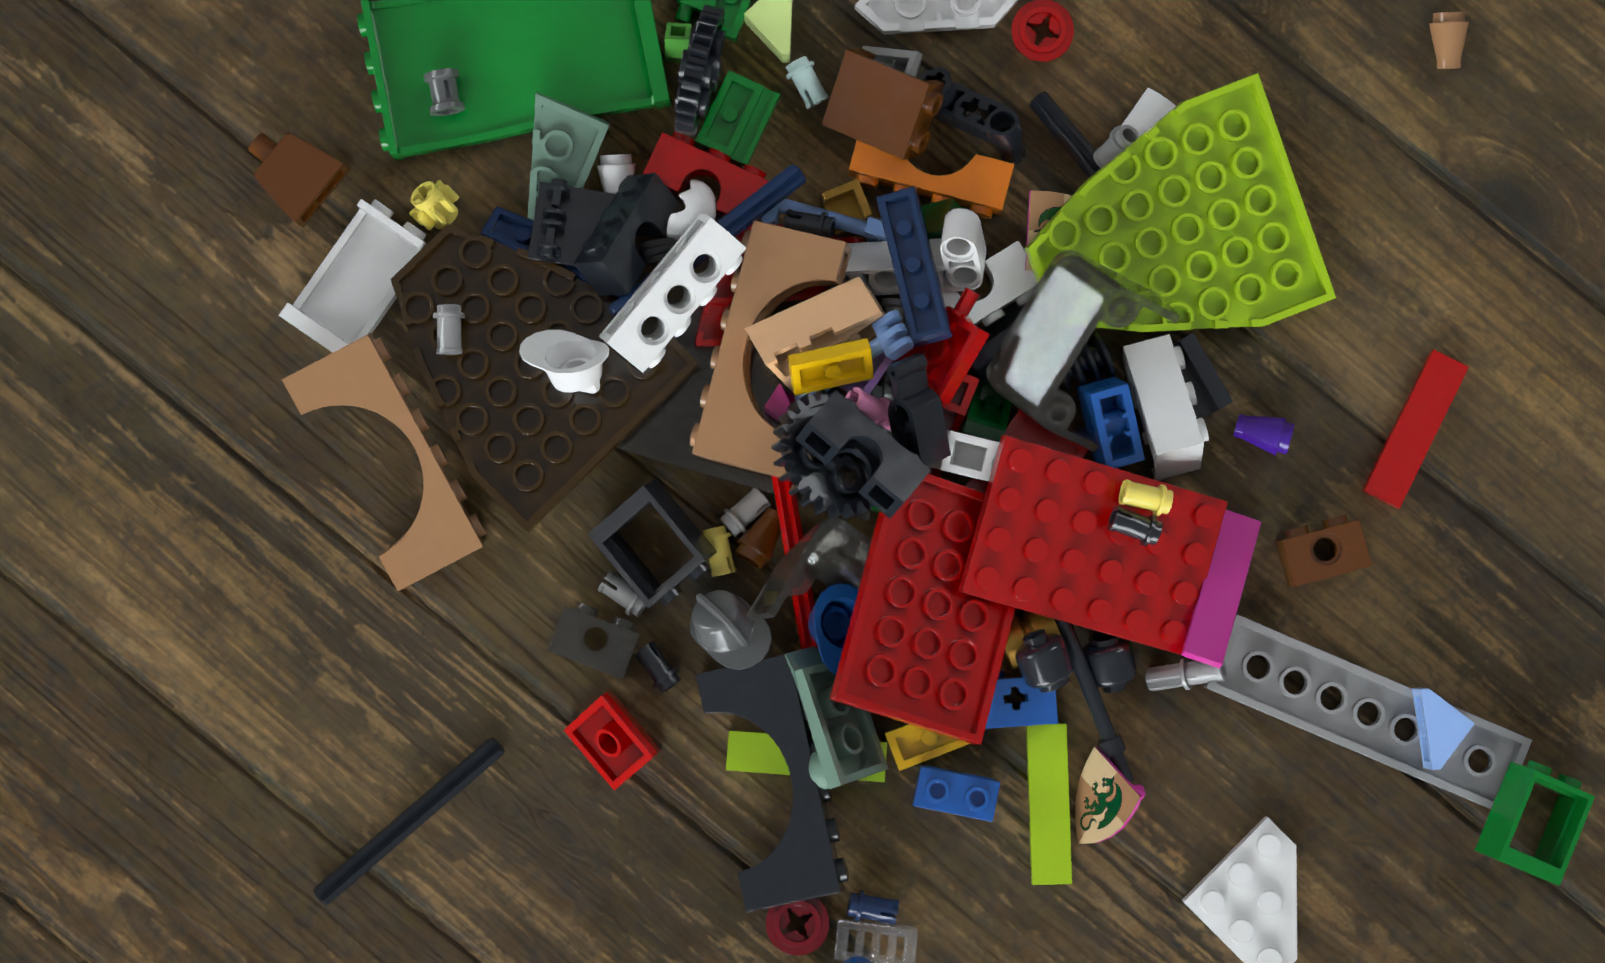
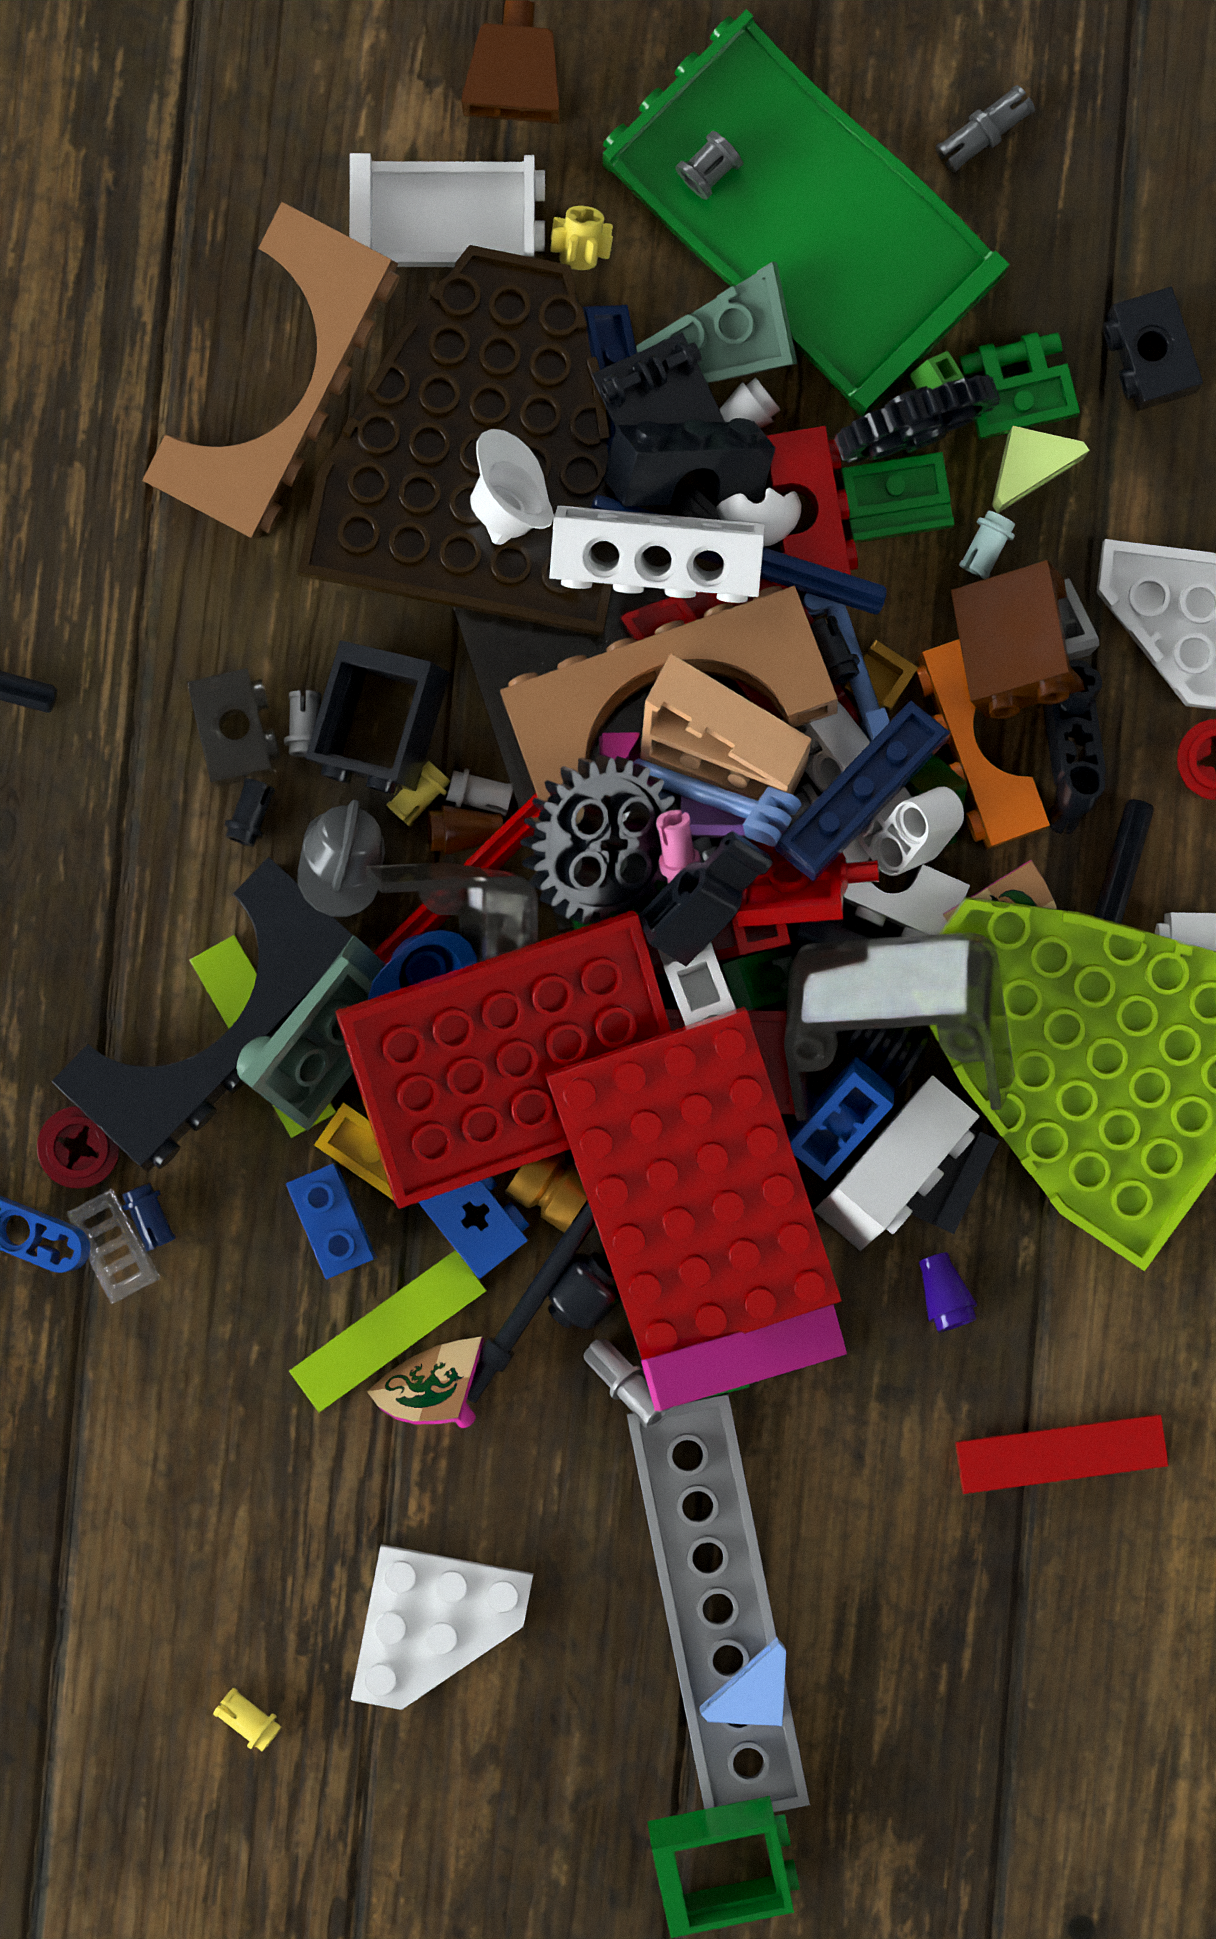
camera: 45 degrees right, 0 degrees up
light grey pin [433,304,465,355] -> none
red slope [563,690,662,791] -> none
yellow plate [788,338,874,396] -> none
black arch [795,391,931,519] -> none
black head [1015,629,1074,693] -> none
light grey pin [1094,125,1139,168] -> none
black pin [1107,505,1163,546] -> none
light yellow pin [1119,479,1173,516] -> none
reddish brown brick [1275,515,1372,587] -> none

